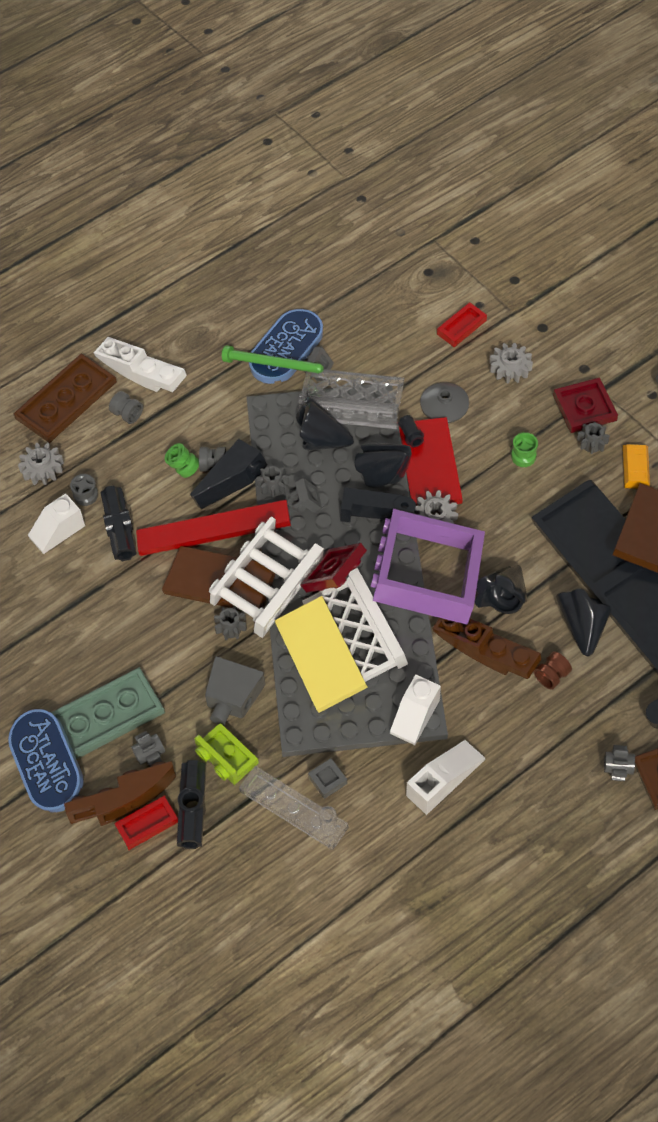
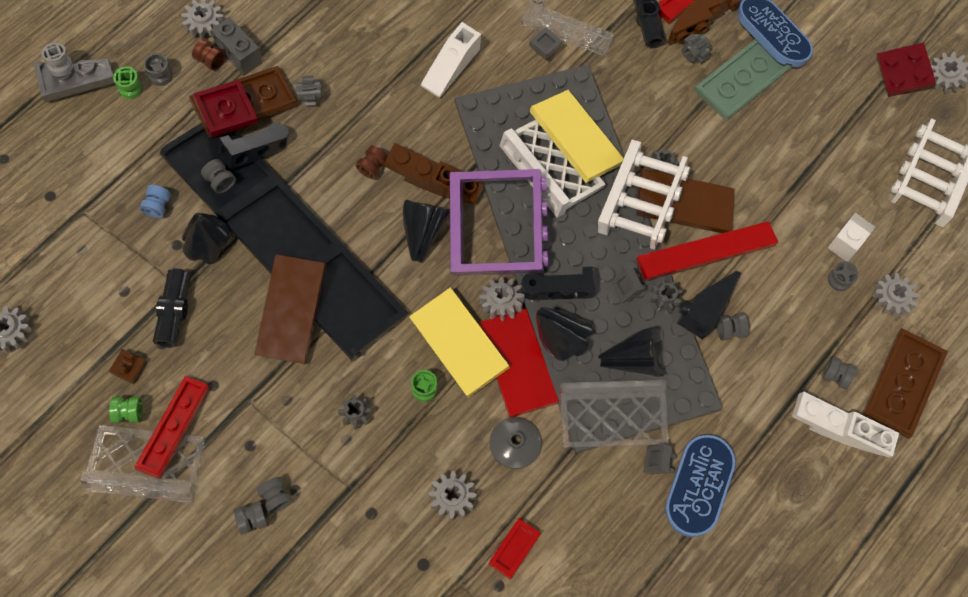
camera: 160 degrees right, 10 degrees up
black piece [100,485,136,562] -> none
bright green wheel [164,443,199,478] -> none
lime bracket [194,723,259,785] -> none
dark grey torso [205,656,265,725] -> none
bright green bar [222,345,323,373] -> none
dark red plate [300,543,367,593] -> none
white slope [390,675,441,745] -> none
black pin [398,415,424,447] -> none
dark red plate [553,377,618,433] -> none
black hat [556,589,611,657] -> none
light orange tile [623,444,650,489] -> none
none -> light yellow tile [409,287,510,398]

